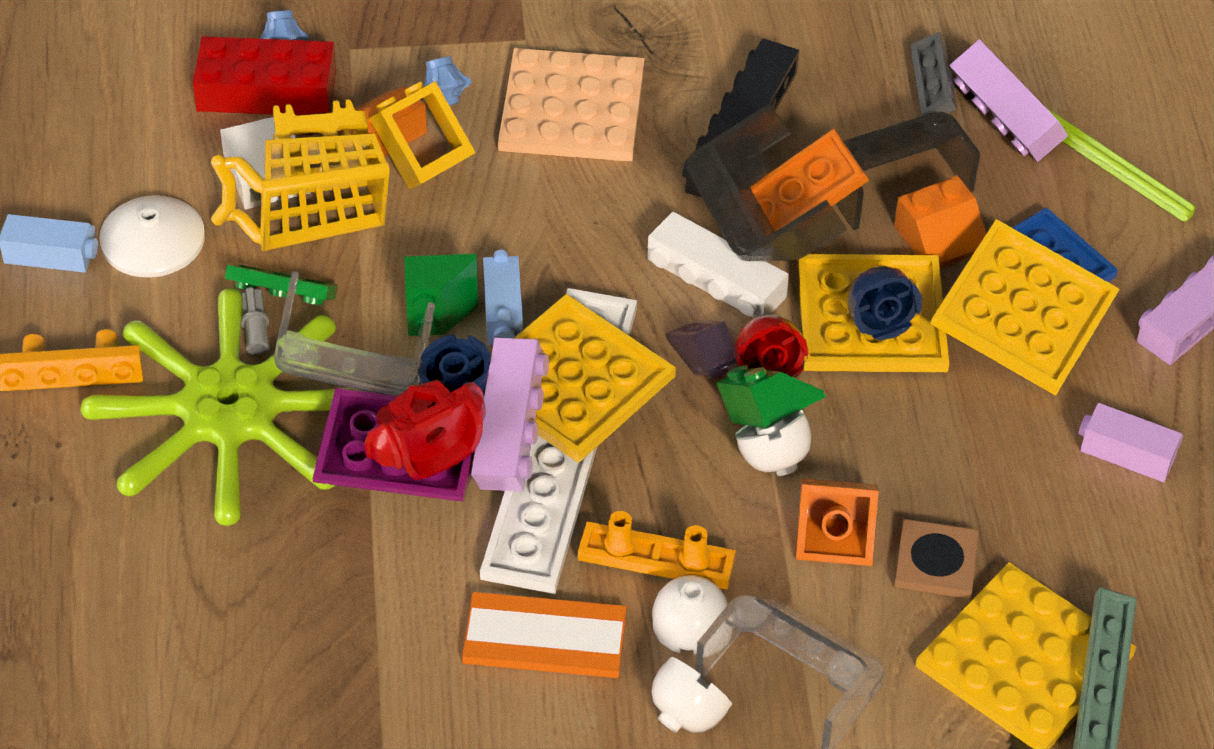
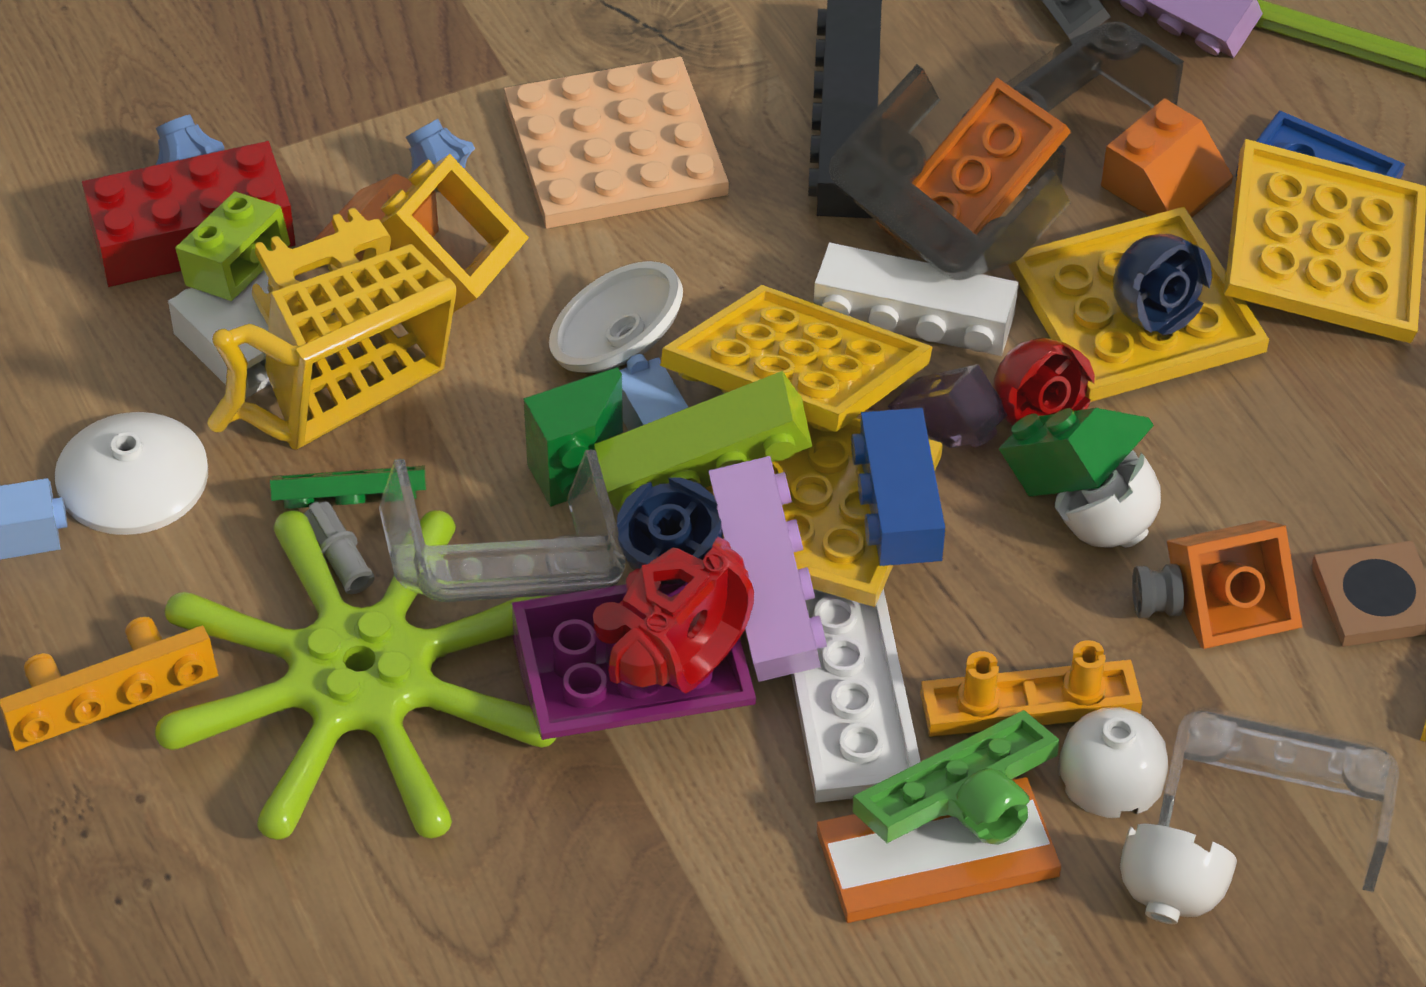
camera: 20 degrees left, 0 degrees up
none -> lime brick [175,191,290,301]
none -> white dish [549,261,683,373]
none -> lime brick [594,371,812,512]
none -> yellow plate [660,285,932,432]
none -> blue brick [851,408,945,566]
none -> bright green plate [853,710,1059,845]
none -> dark grey wheel [1132,564,1184,618]

